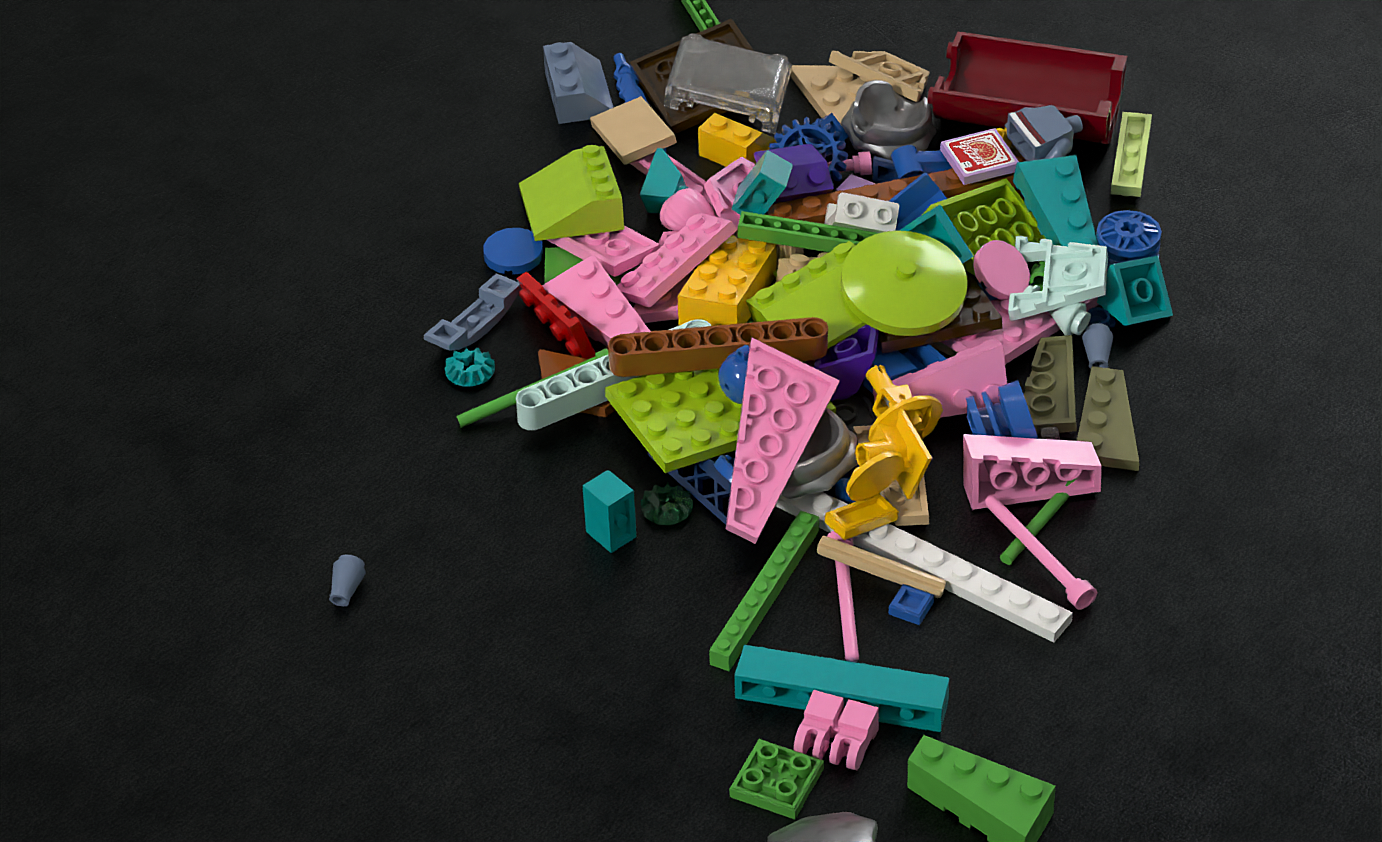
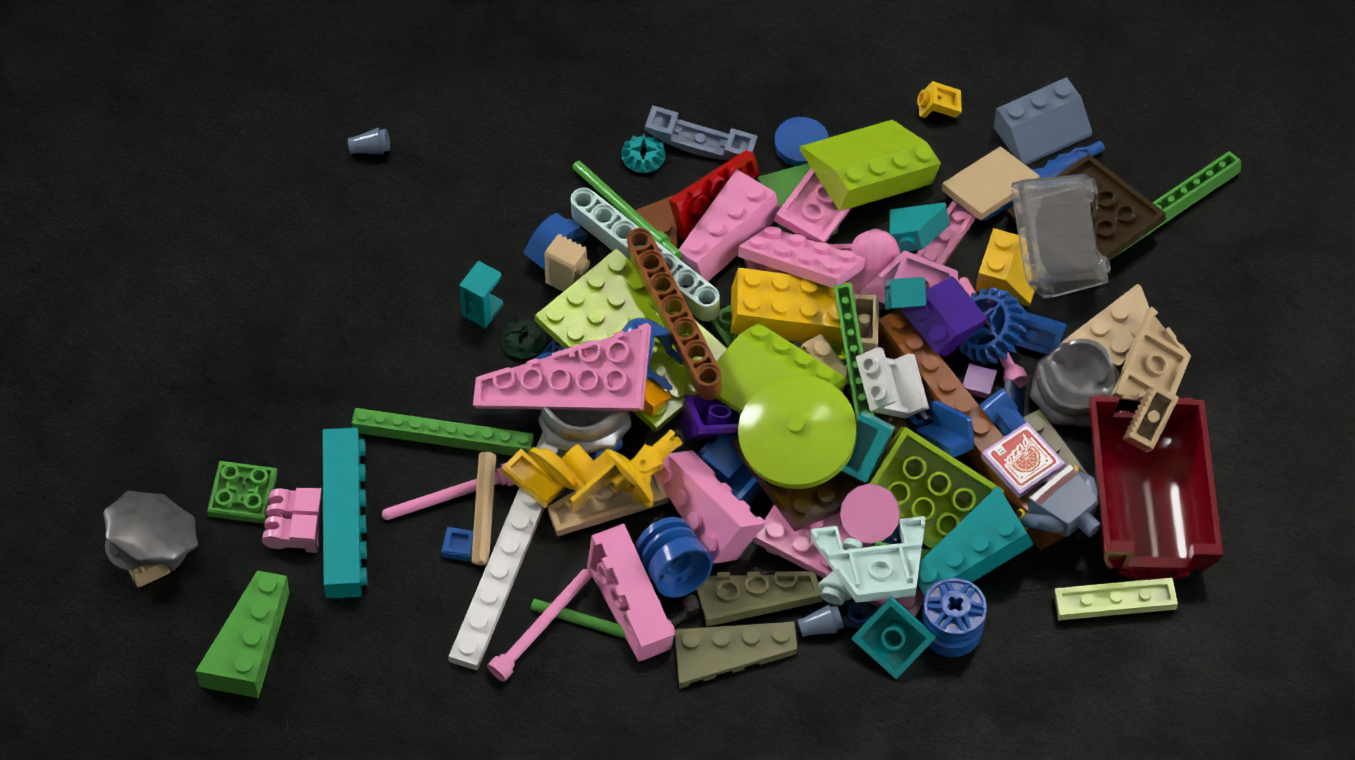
camera: 70 degrees right, 15 degrees up
none -> blue brick [523,213,588,269]
none -> tan brick [544,234,590,292]
none -> yellow bracket [917,81,962,118]
none -> tan brick [1122,385,1179,452]

